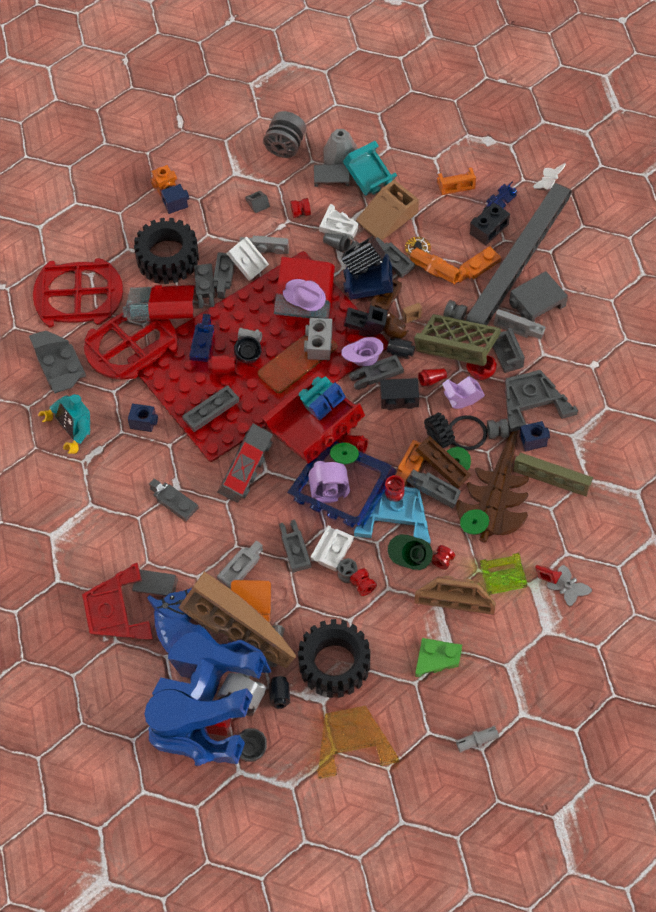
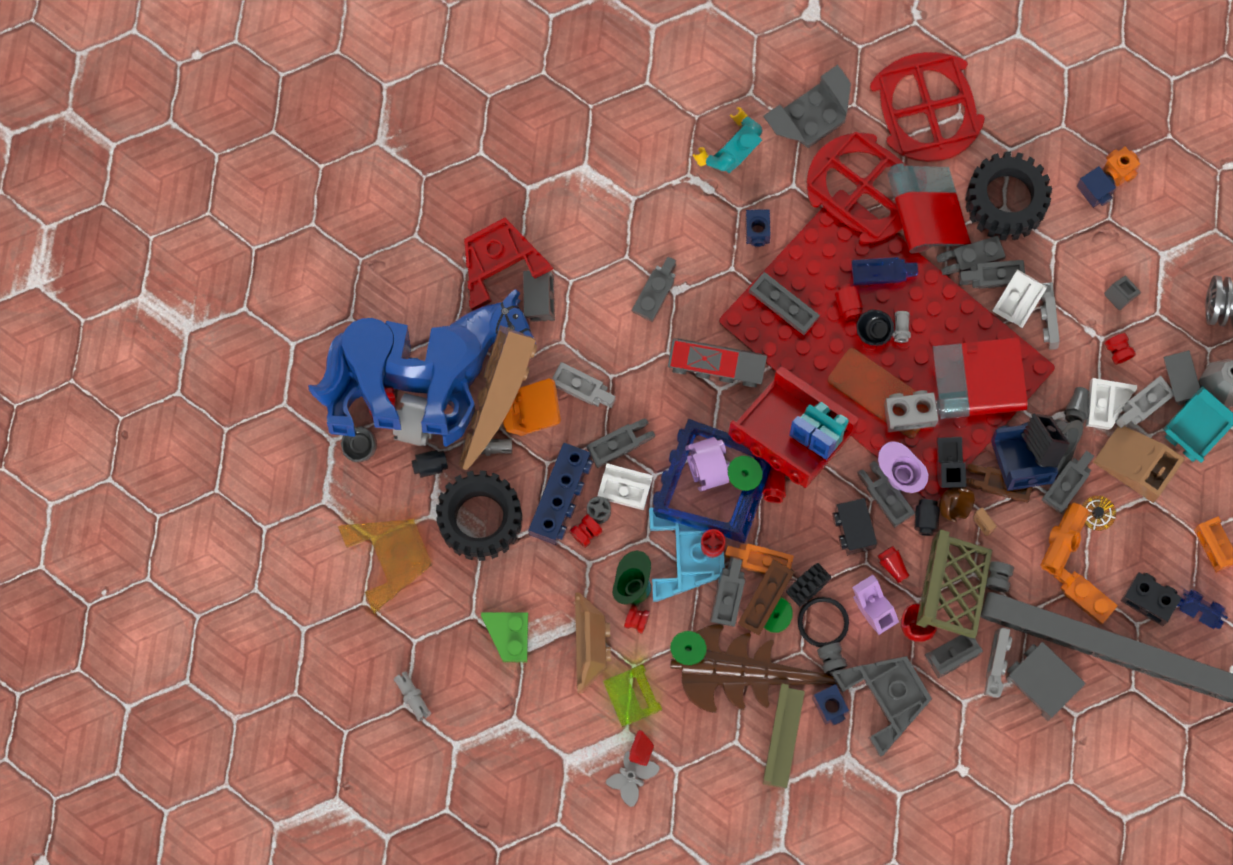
camera: 80 degrees right, 15 degrees up
lavender piece [283,279,326,311] -> none
none -> dark blue brick [528,442,593,545]
none -> light grey hinge [1115,375,1174,428]

